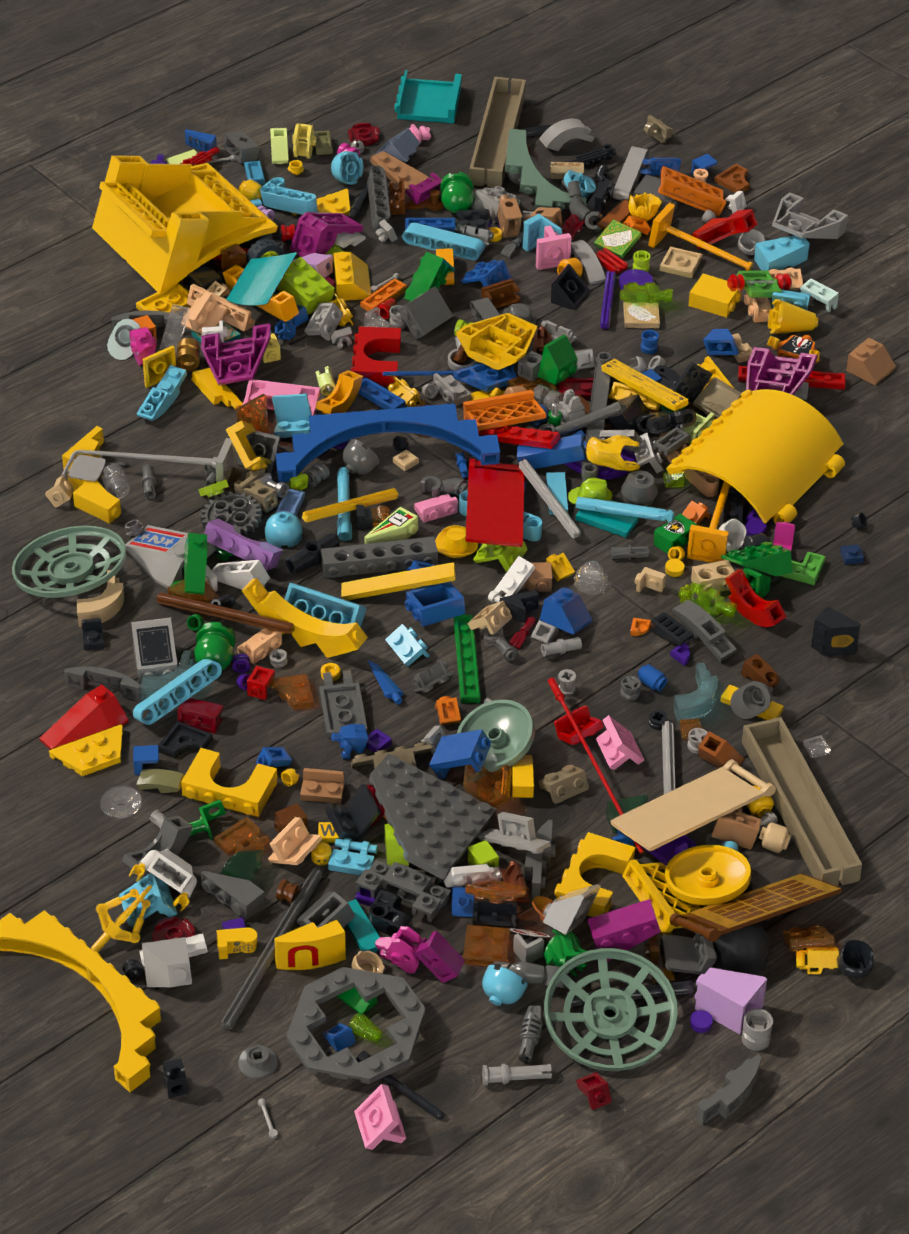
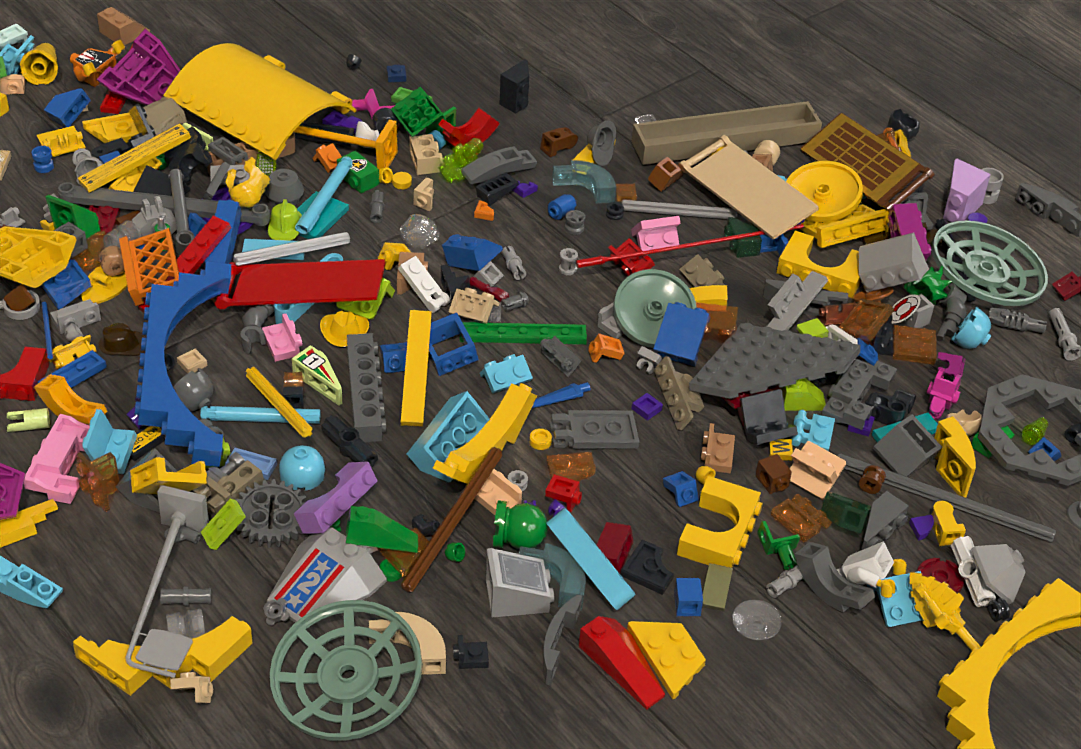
camera: 90 degrees left, 0 degrees up
white slope [212,560,270,590] -> none
blue piece [331,724,368,759] -> none
blue piece [455,451,469,478] -> none
light grey wheel [687,728,708,754] -> none
none -> yellow hinge [37,126,86,157]

